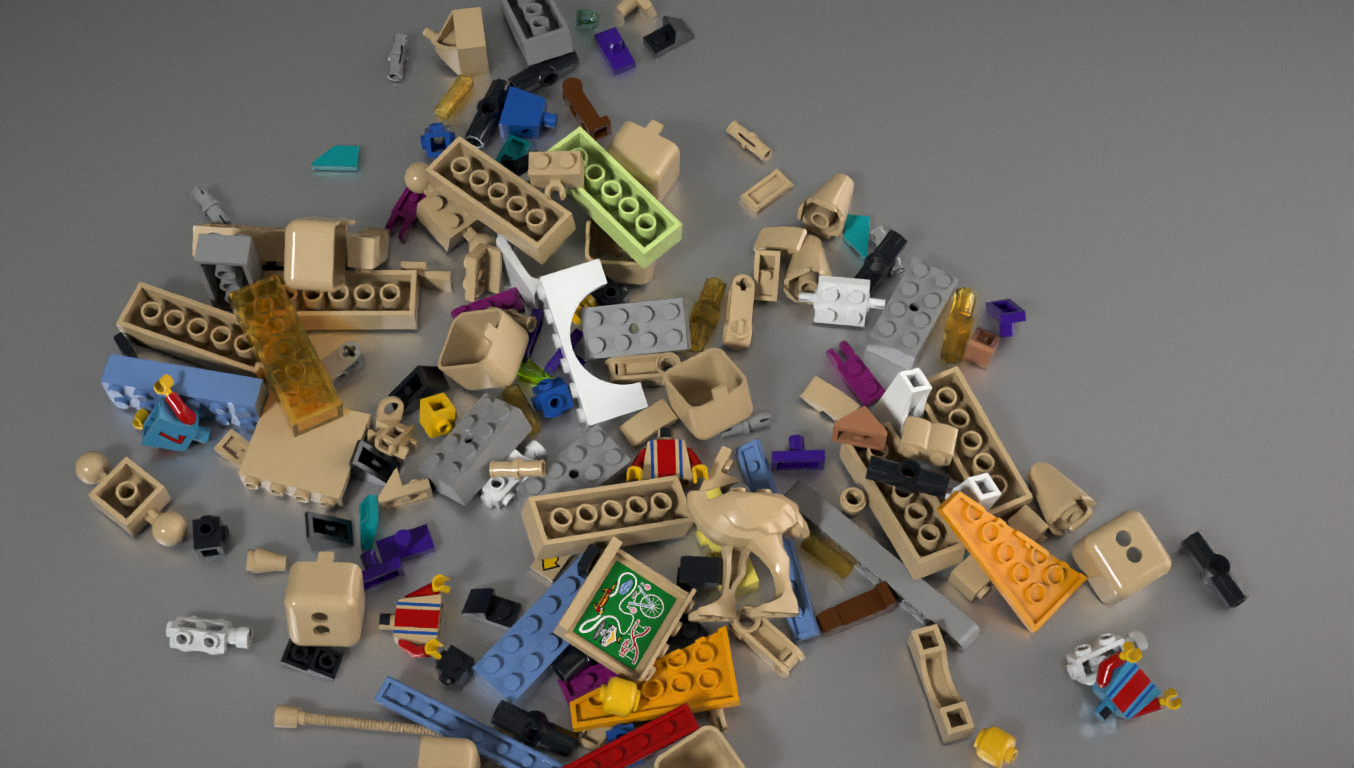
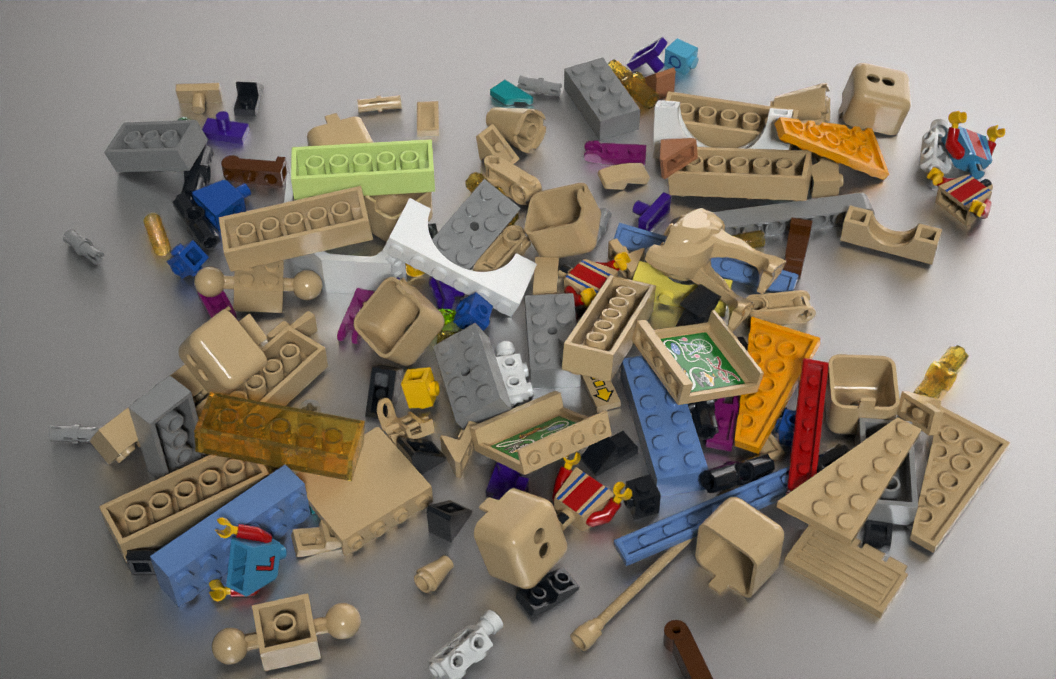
camera: 50 degrees left, 15 degrees down
black brick [192,515,230,559] -> none
teal tile [312,145,360,171] -> none
teal tile [359,495,379,551] -> none
tan piece [423,7,489,77] -> none
tan bracket [463,243,502,302] -> none
tan pin [489,458,546,480] -> none
tan brick [528,151,585,200] -> none
black tile [577,543,600,579] -> none
yellow head [598,677,641,717] -> none
tan slope [753,226,807,256] -> none
tan cone [797,173,854,239] -> none
white plate [798,275,886,327] -> none
tan cone [840,487,867,519] -> none
black piece [854,229,909,294] -> none
black piece [865,455,950,499] -> none
tan brick [897,416,958,467] -> none
yellow head [974,726,1018,768] -> none
black piece [1181,530,1249,610] -> none
none -> tan panel [470,391,612,475]
none -> medium azure brick [664,38,699,75]
none -> torso [926,167,993,227]

